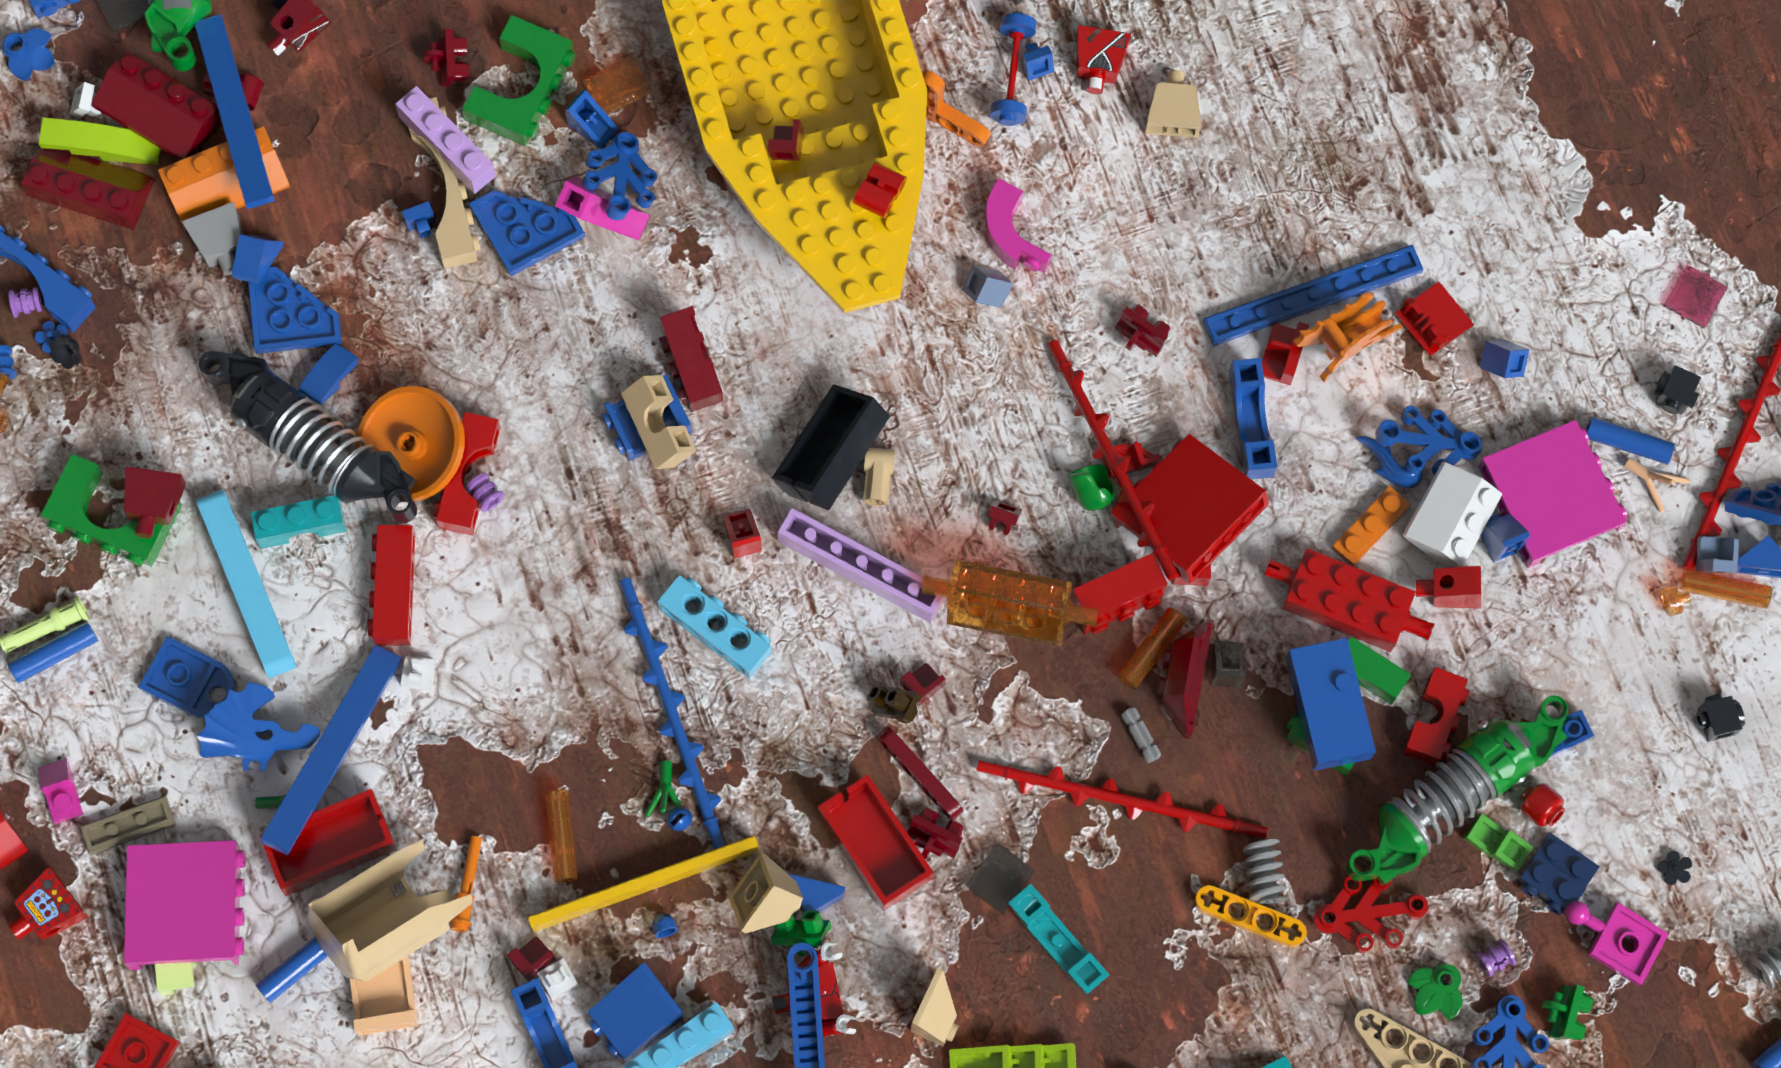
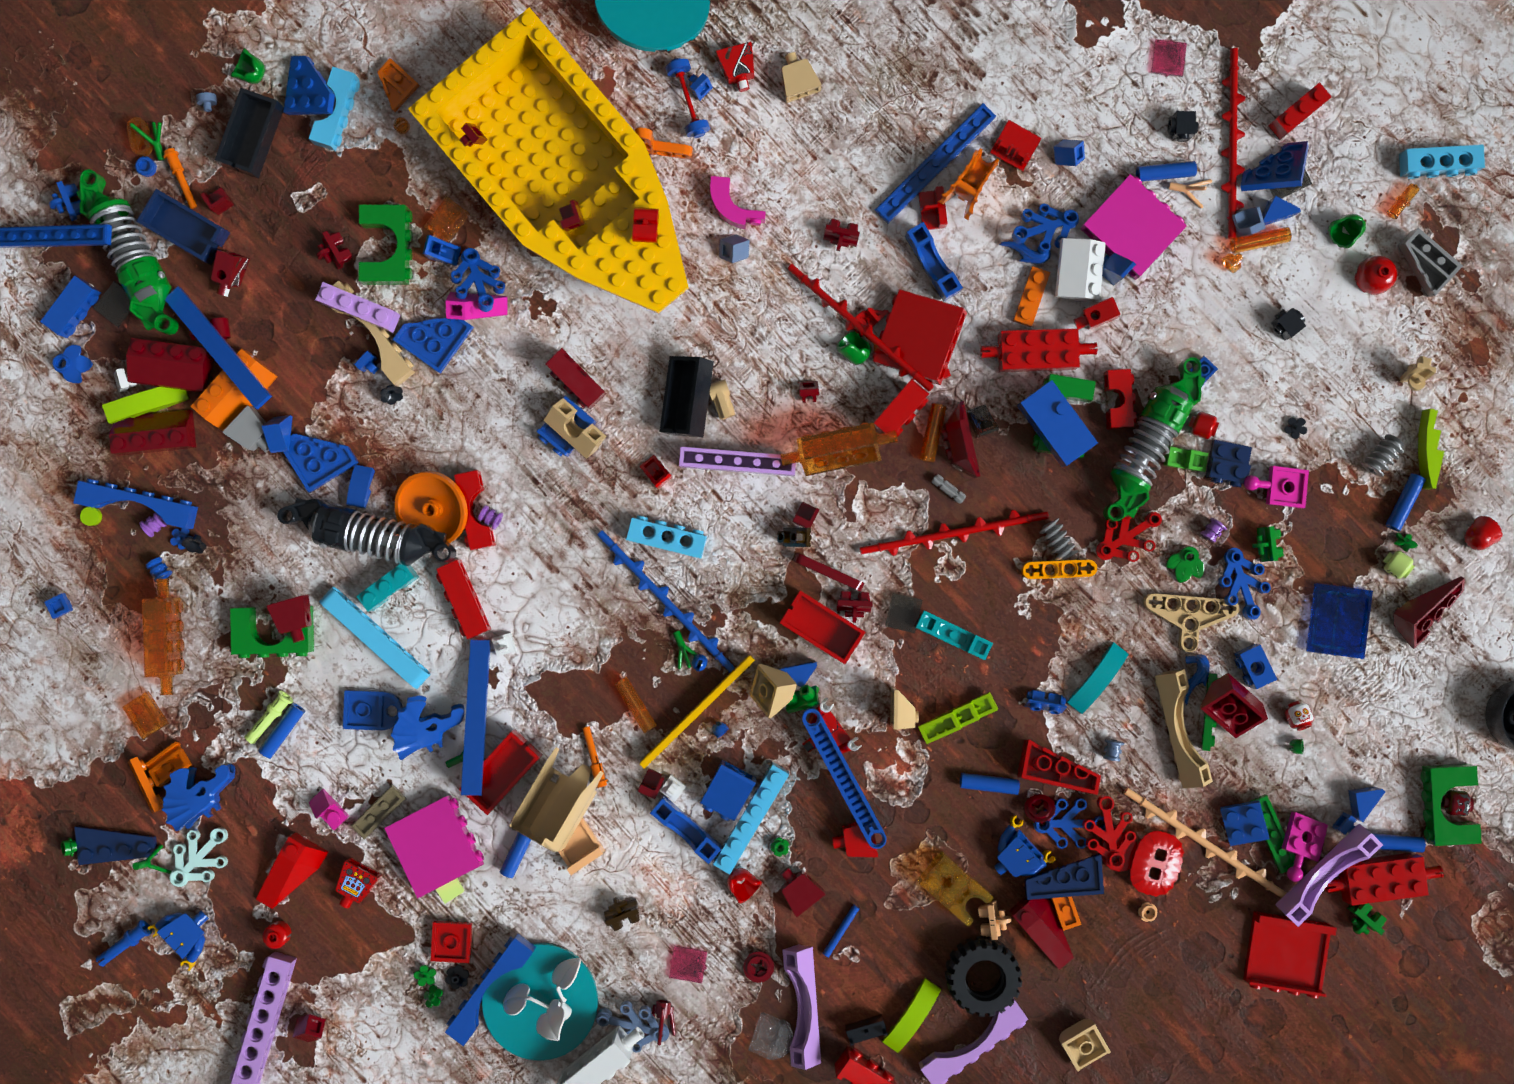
camera: 20 degrees left, 15 degrees up
none -> black plant [380,385,403,405]

